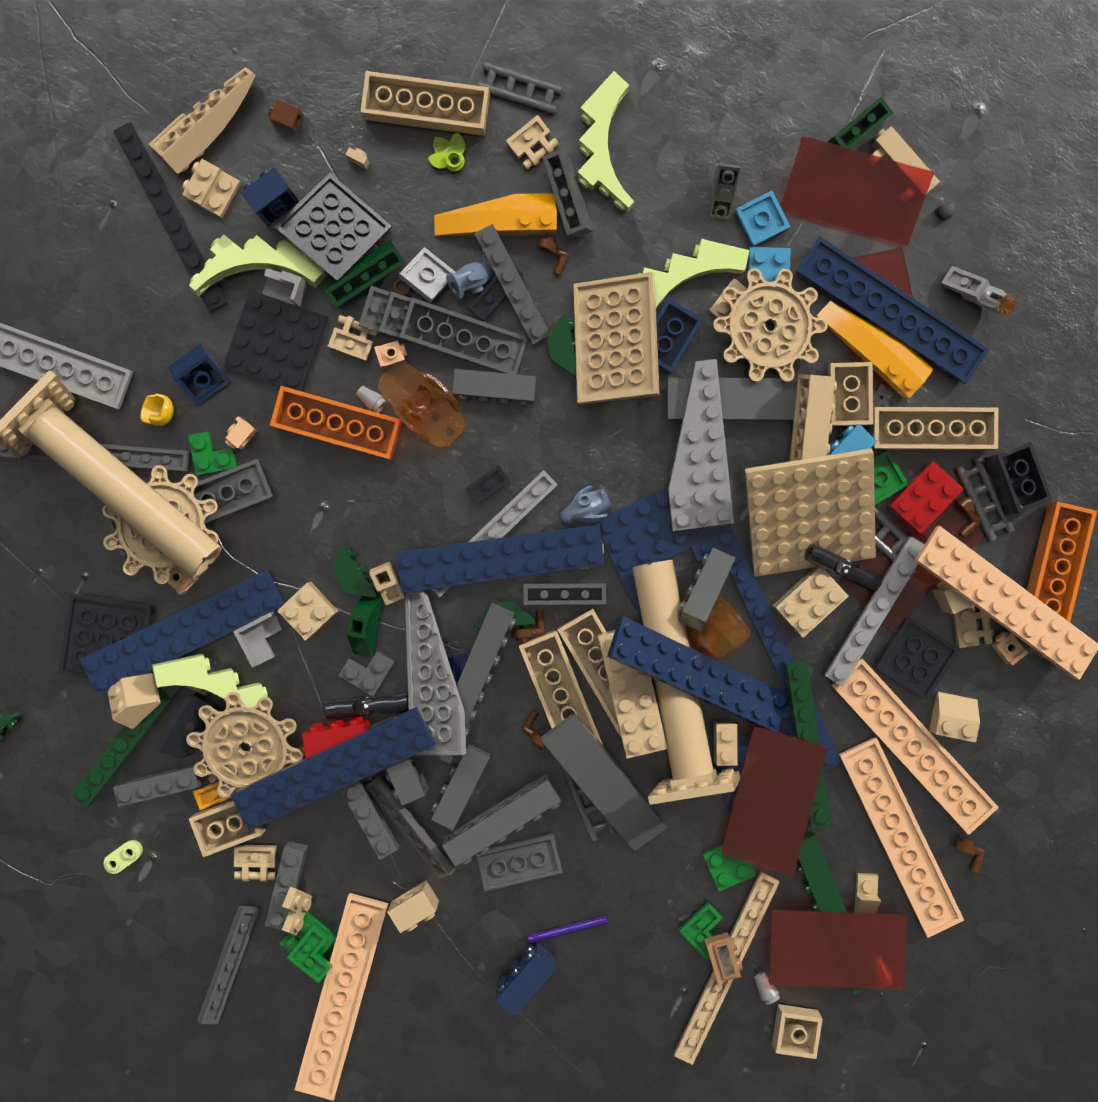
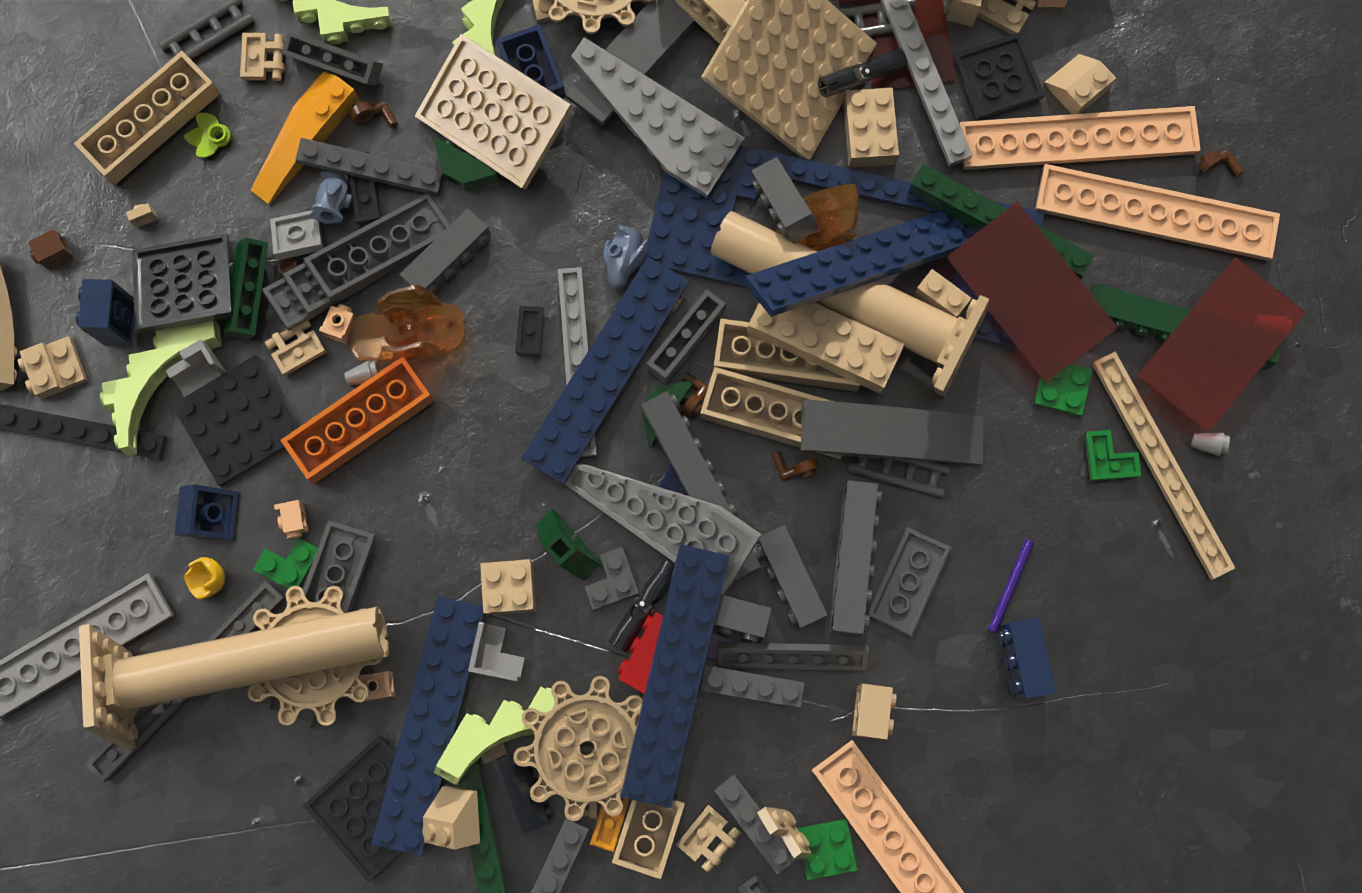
camera: 50 degrees left, 10 degrees down
green plate [287,924,332,983] -> none
dark green slope [333,545,380,598] -> none
tan brick [369,562,405,605] -> none
medium nougat window [704,932,743,984] -> none
tan brick [772,1004,823,1059] -> none
tan slope [854,873,881,915] -> none

